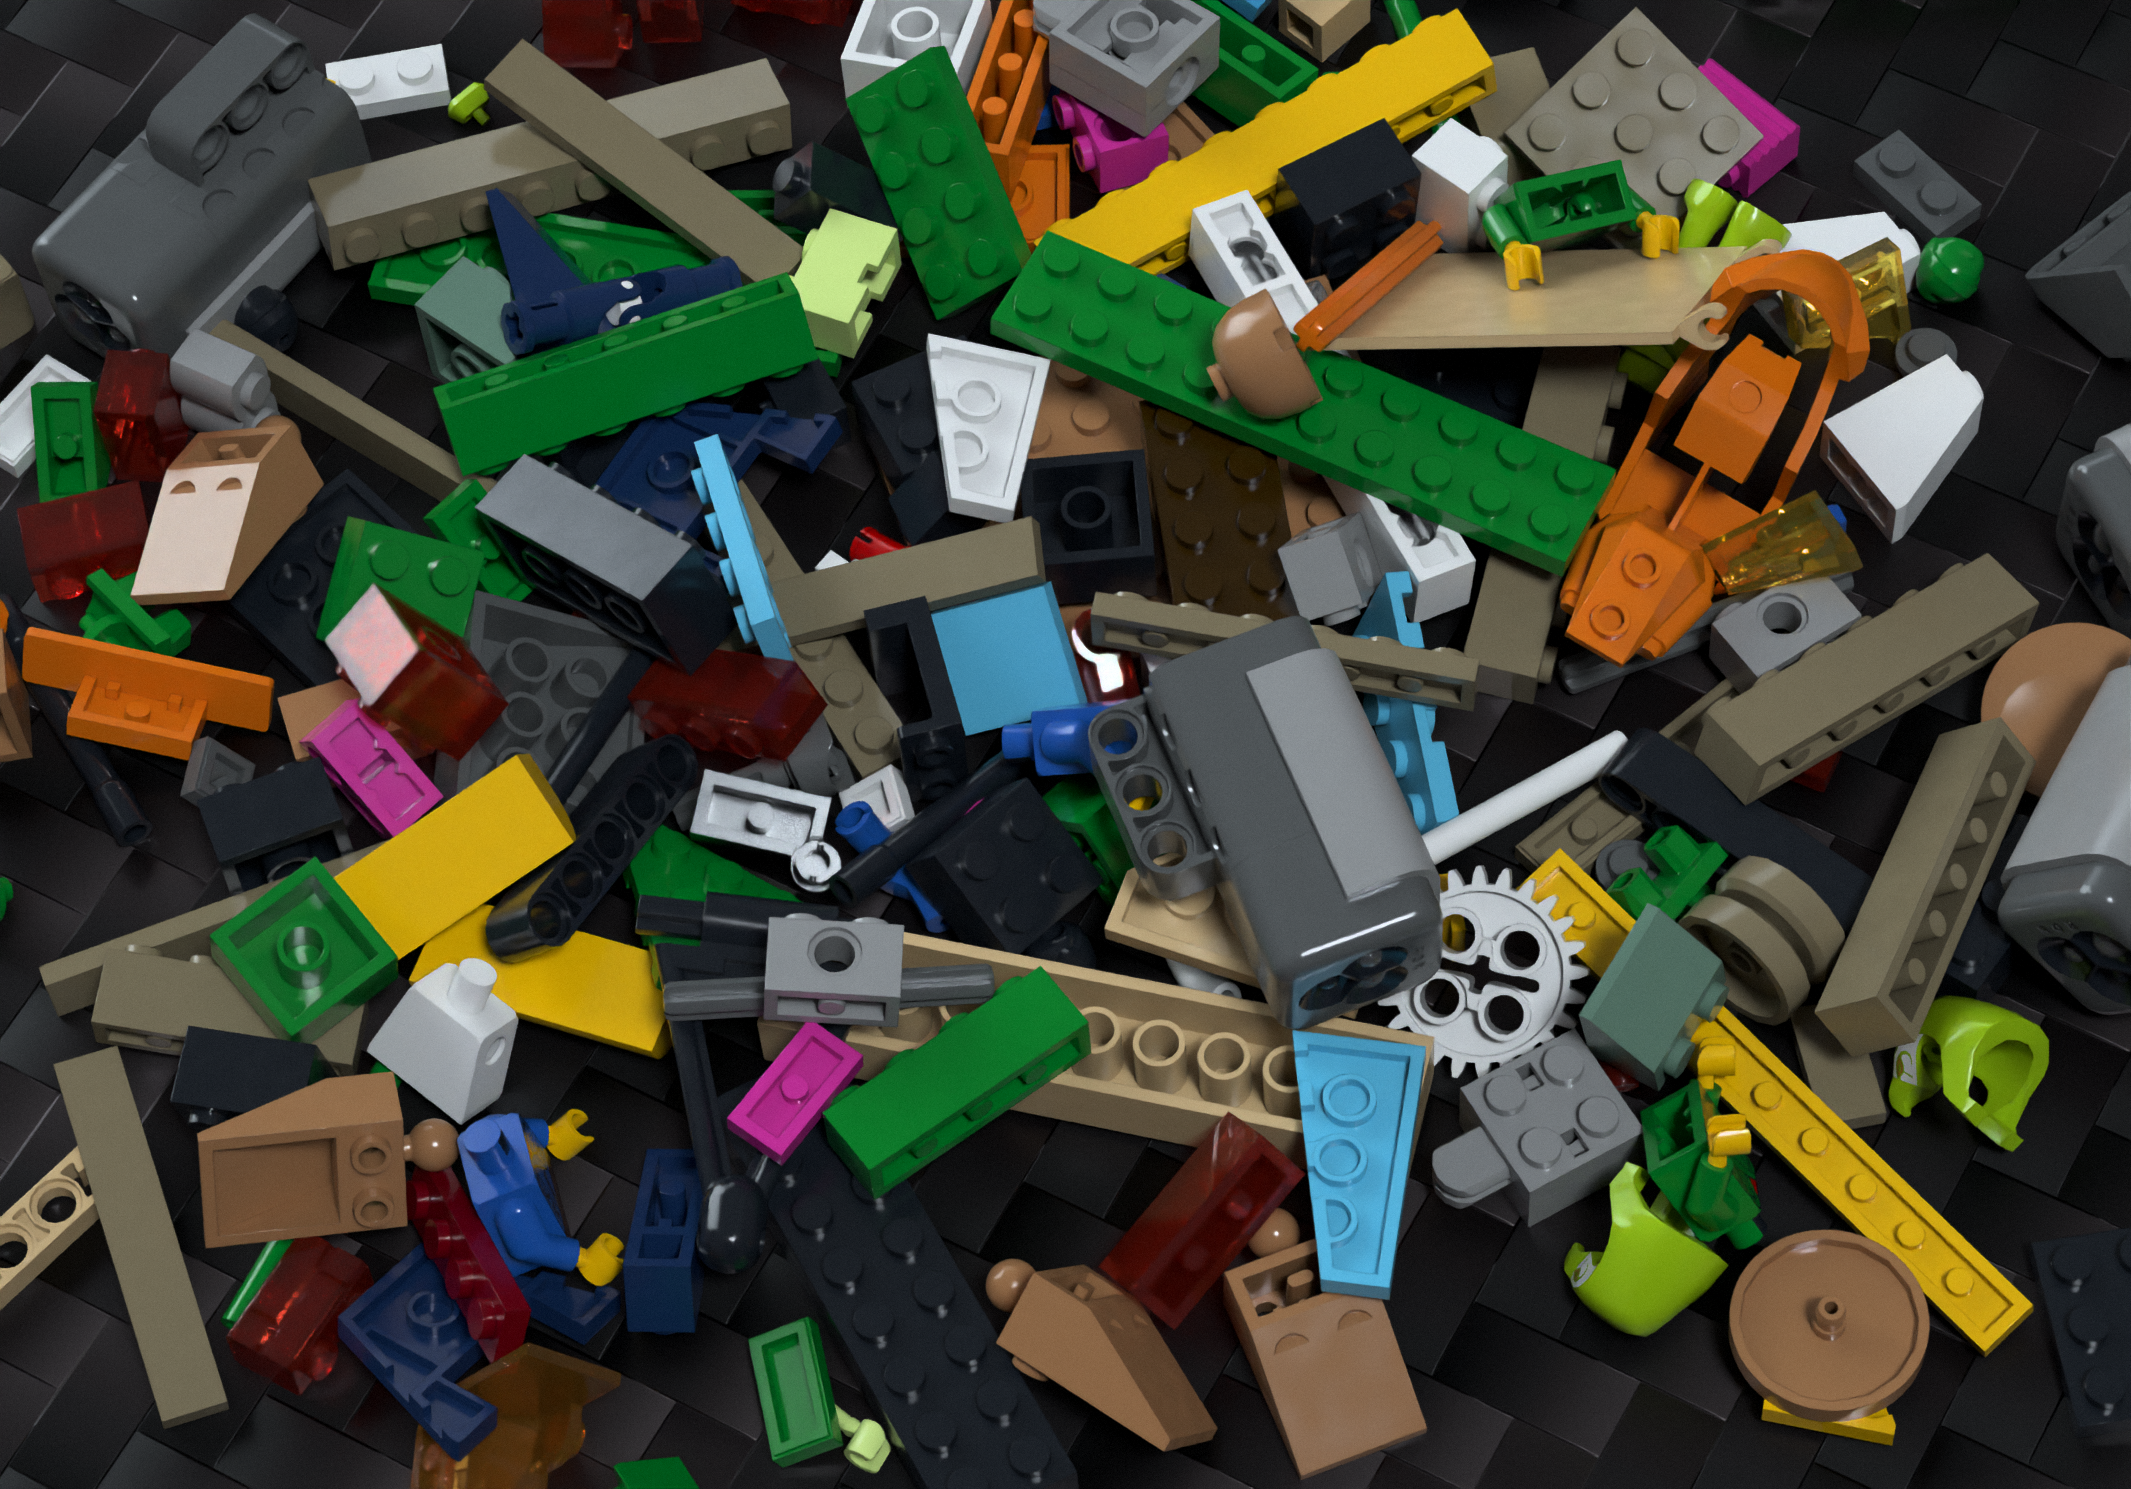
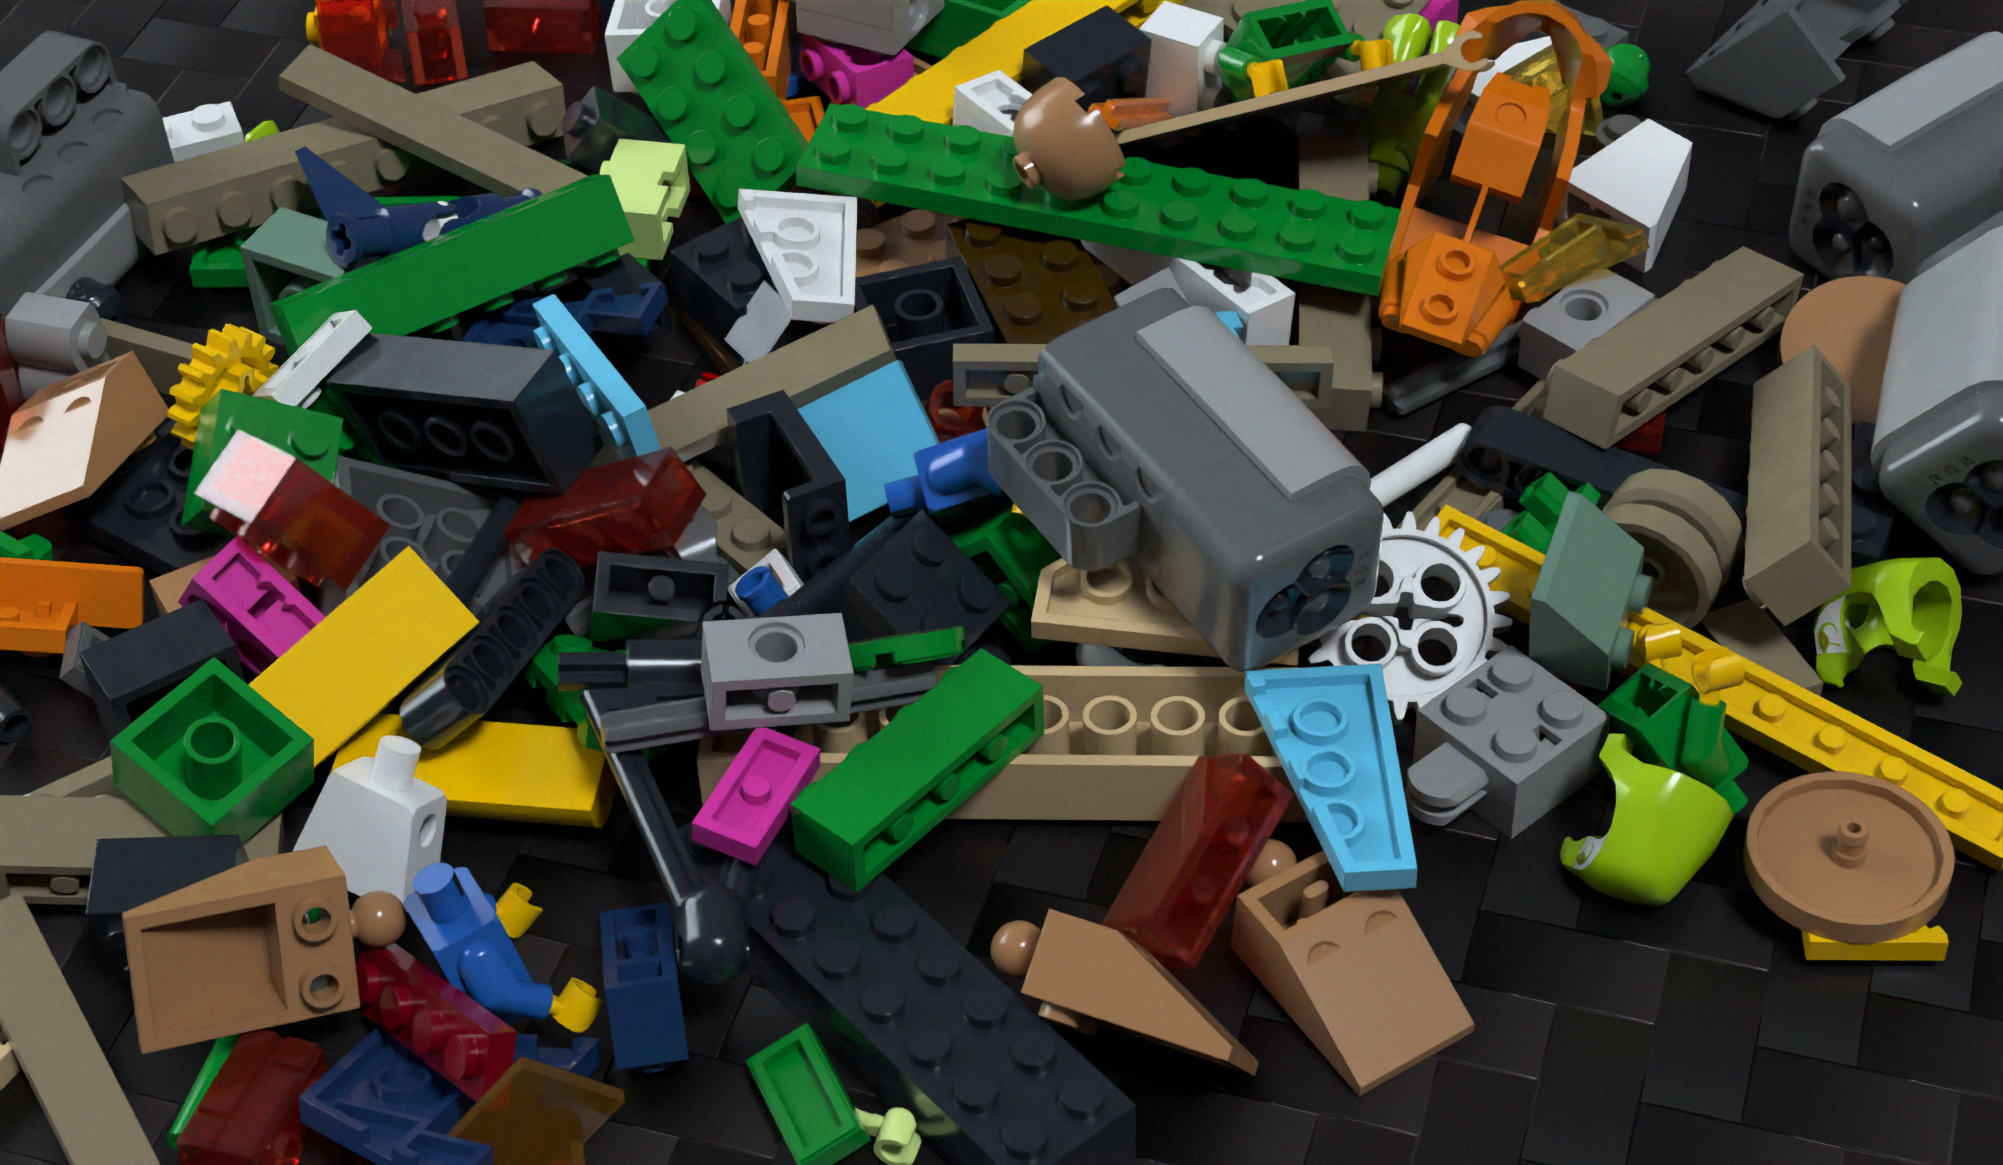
camera: 15 degrees left, 15 degrees down
none -> yellow gear [167,323,279,451]
none -> white plate [252,310,372,409]
none -> green tile [848,625,967,672]

